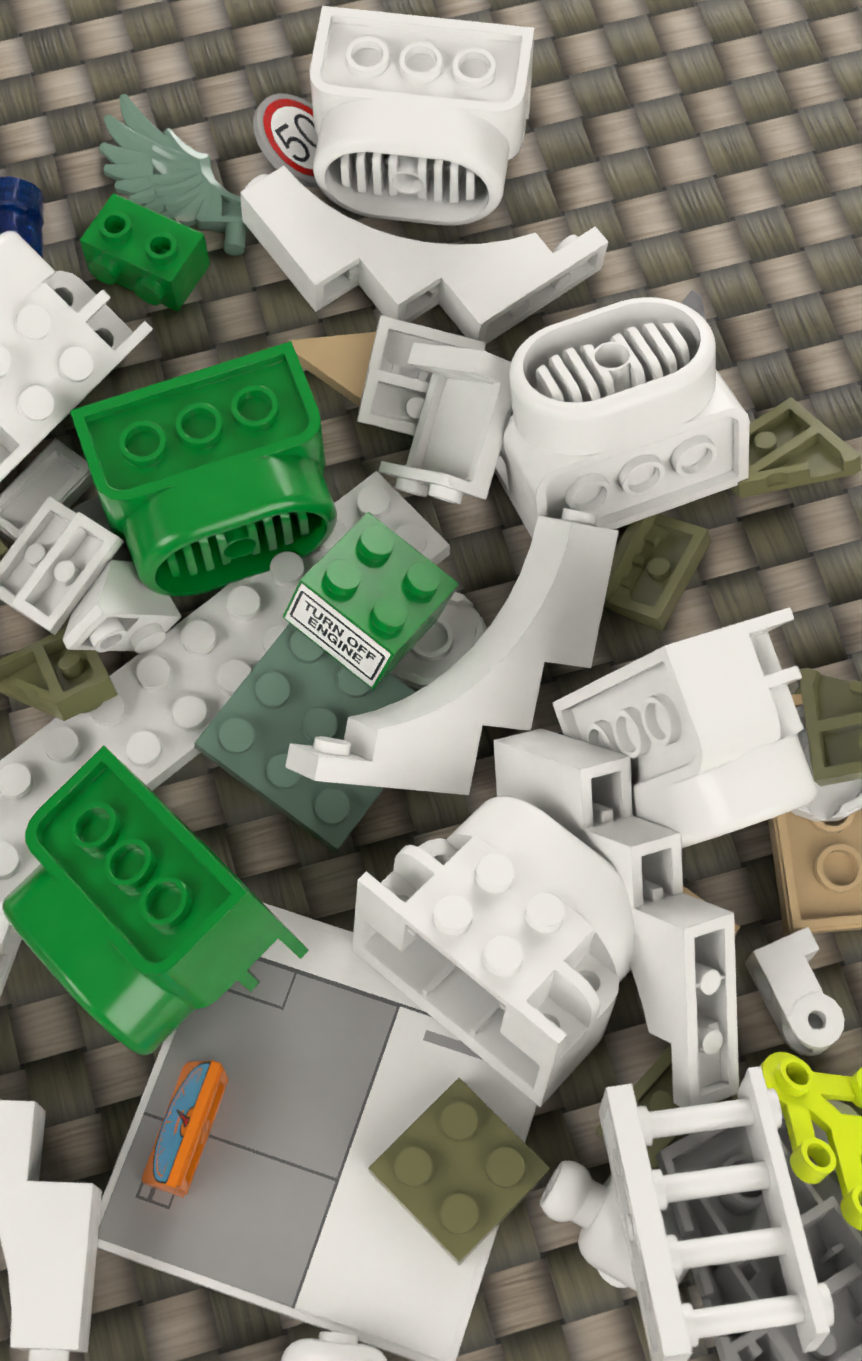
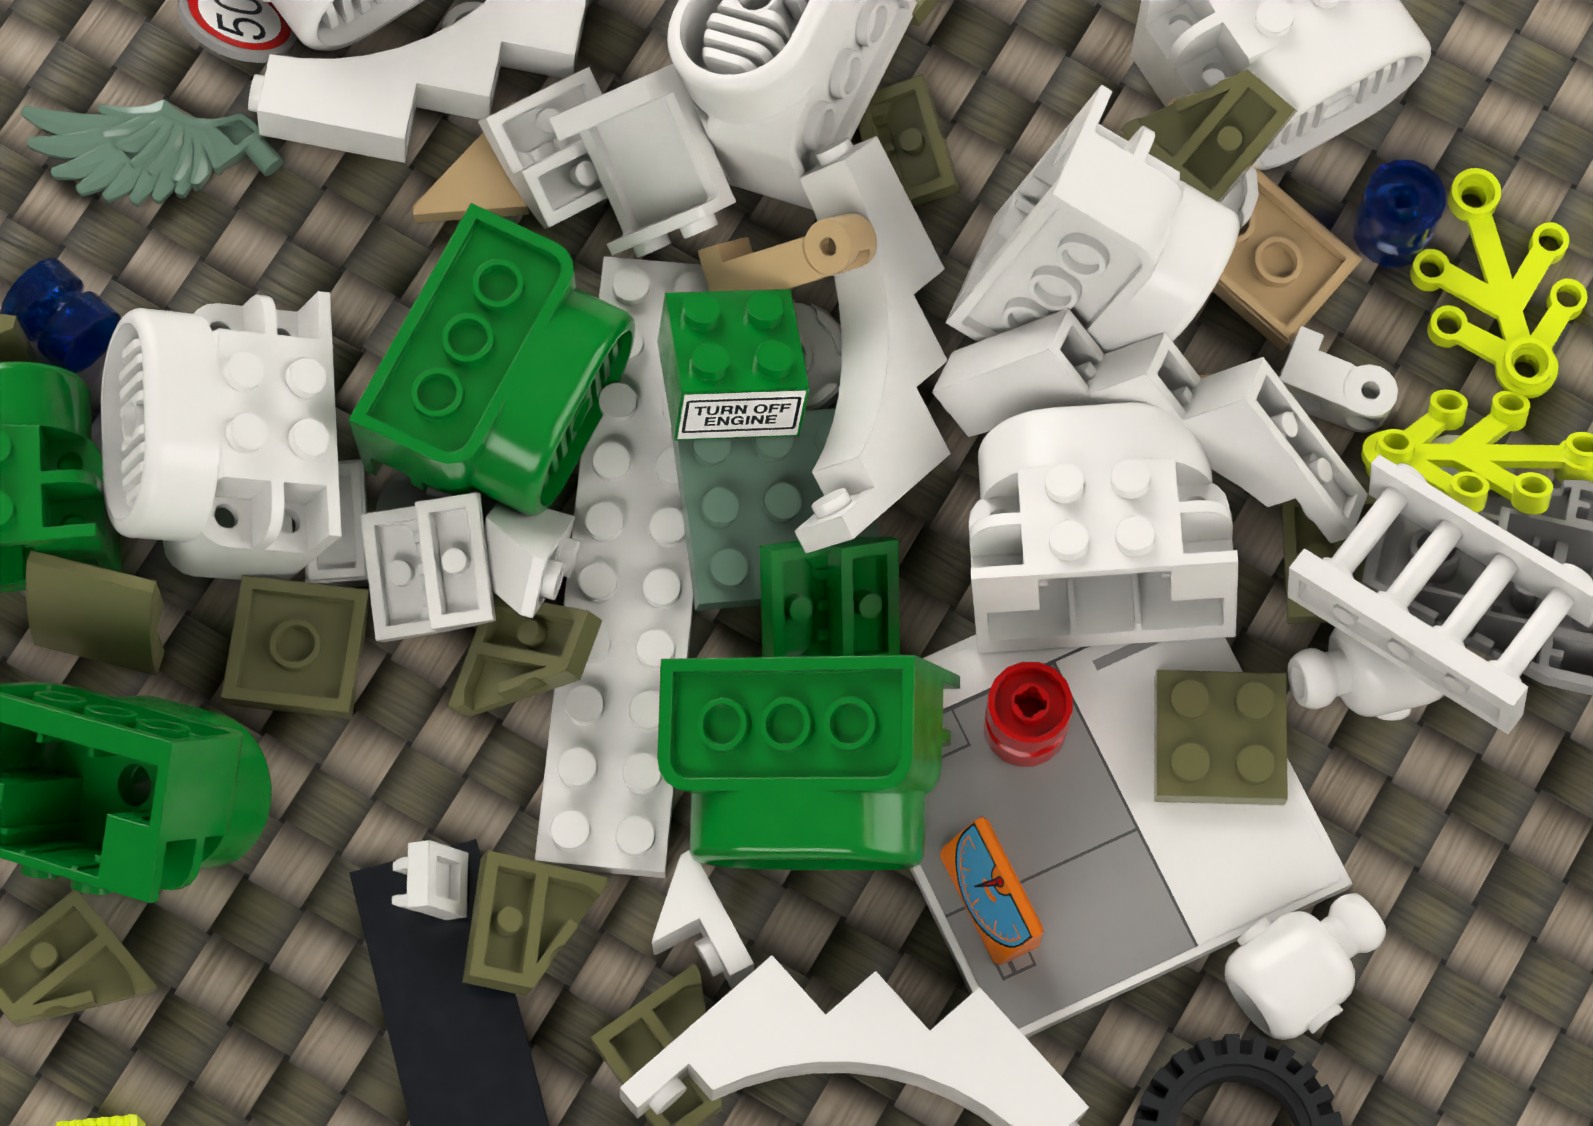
camera: 45 degrees left, 5 degrees up
green brick [80,193,210,312] -> none
none -> tan leg [697,213,877,291]
none -> green slope [760,537,900,657]
none -> red wheel [984,661,1073,767]

